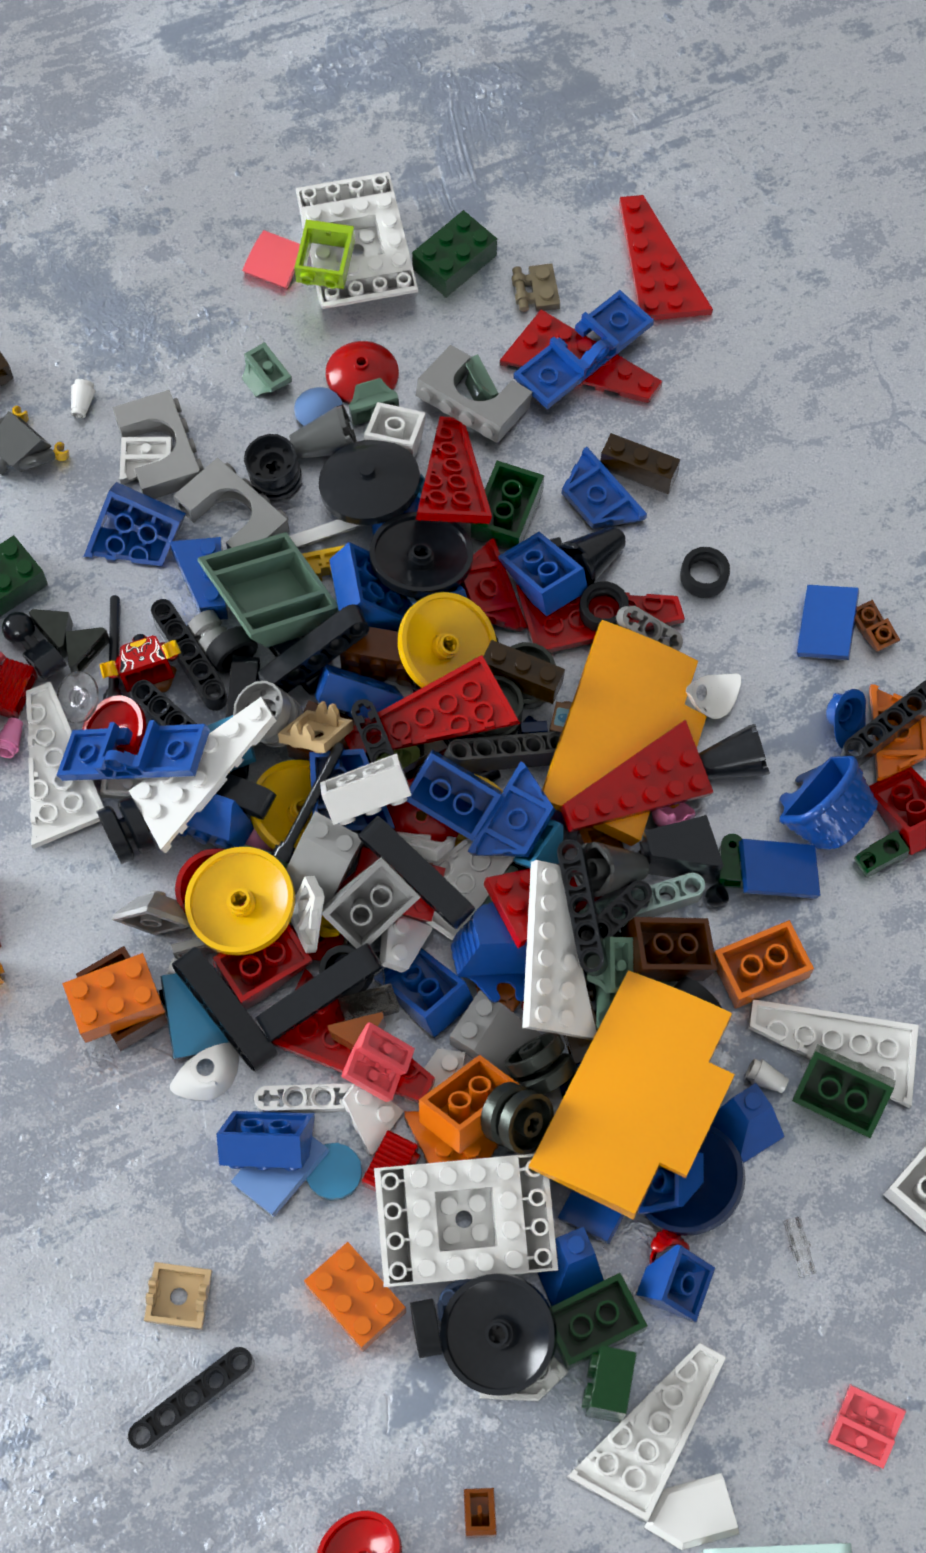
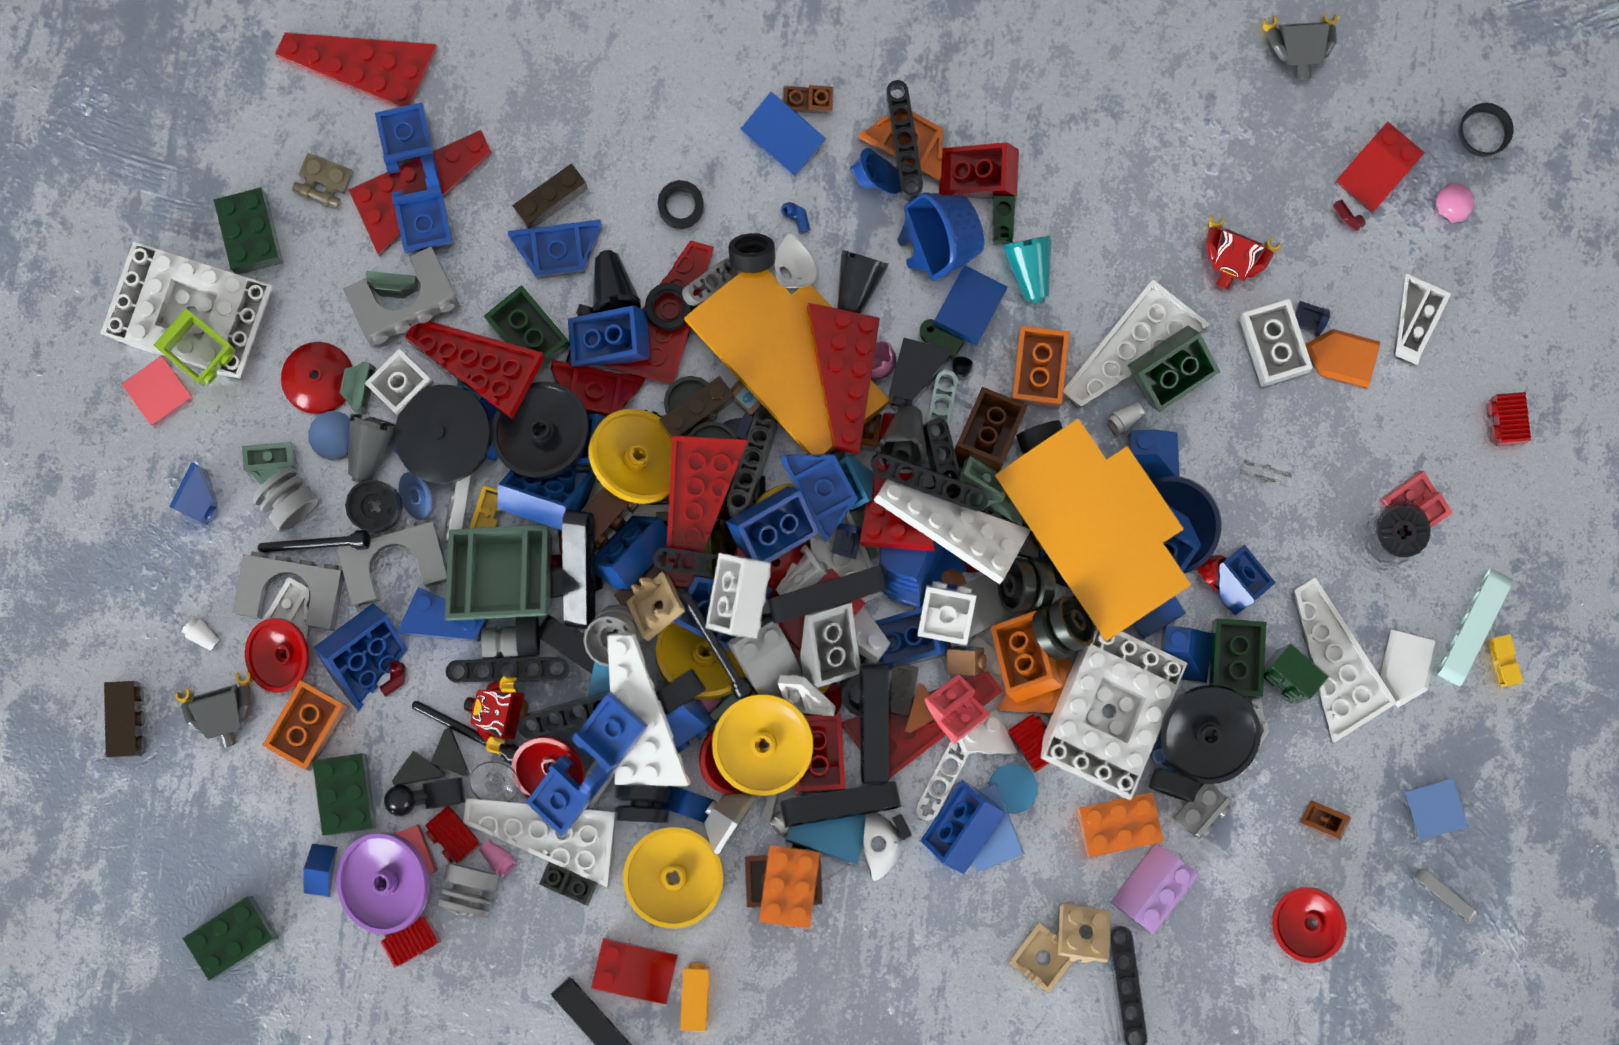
camera: 60 degrees left, 15 degrees up
none -> blue slope [169,462,218,525]
none -> red dish [245,618,309,693]
none -> light grey wheel [252,467,319,532]
none -> black piece [257,530,371,553]
none -> orange brick [262,680,348,771]
none -> dark red arm [379,660,406,697]
none -> medium blue dish [399,471,432,519]
none -> pearl dark grey slope [539,862,598,906]
none -> yellow dish [623,827,724,929]
none -> blue slope [661,786,716,823]
none -> black tyre [728,233,775,273]
none -> blue arm [781,202,811,233]
none -> dark blue tile [831,523,862,559]
none -> black tile [892,814,912,840]
none -> white plate [917,581,976,645]
none -> medium nougat brick [947,646,987,676]
none -> teal cone [1003,236,1051,304]
none -> tan piece [1058,904,1111,963]
none -> lavender slope [1110,843,1199,934]
none -> light grey bracket [1174,784,1232,838]
none -> black wheel [1377,501,1431,557]

